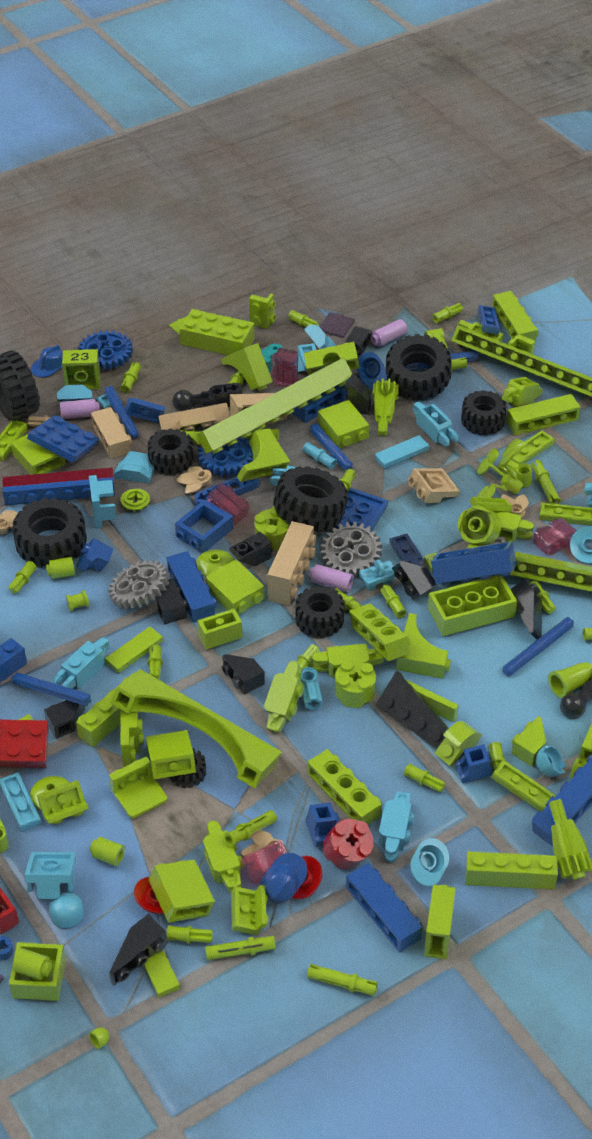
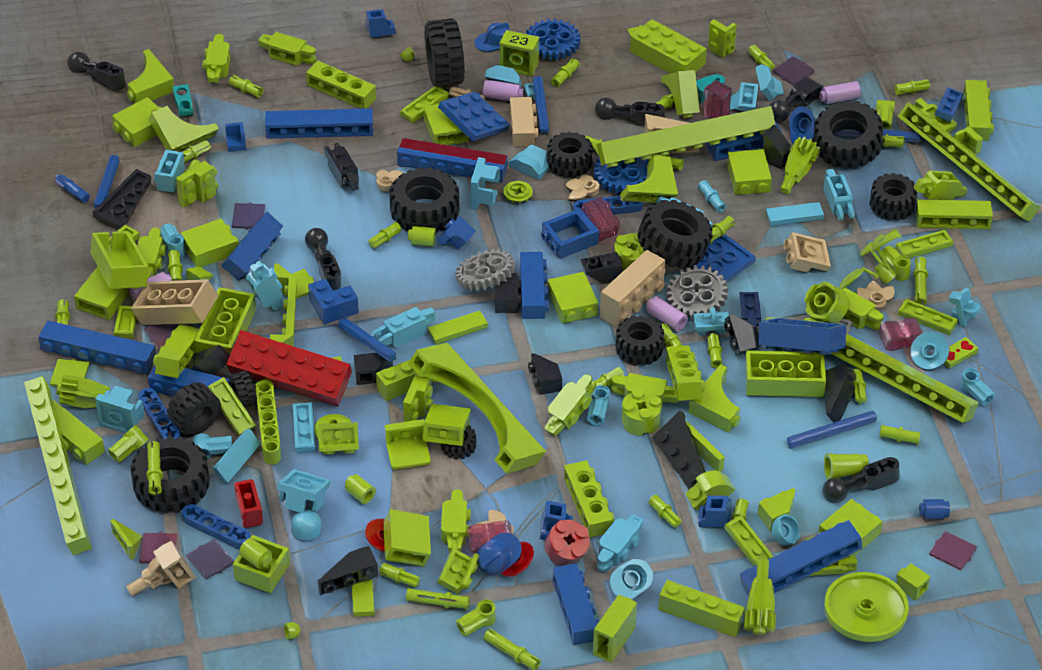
camera: 20 degrees right, 0 degrees up
lime bush [66,590,89,612] -> none
blue panel [126,397,165,423] -> none
lime axle [147,645,163,680] -> none
tan bracket [159,403,230,431] -> none
lime dish [196,549,234,577] -> none
lime brick [197,609,243,650] -> none
lime pin [223,810,277,847] -> none
lime arch [304,342,360,376] -> none
blue axle [310,423,353,471] -> none
lime tile [470,497,512,512] -> none
none -> lime piece [455,599,496,637]

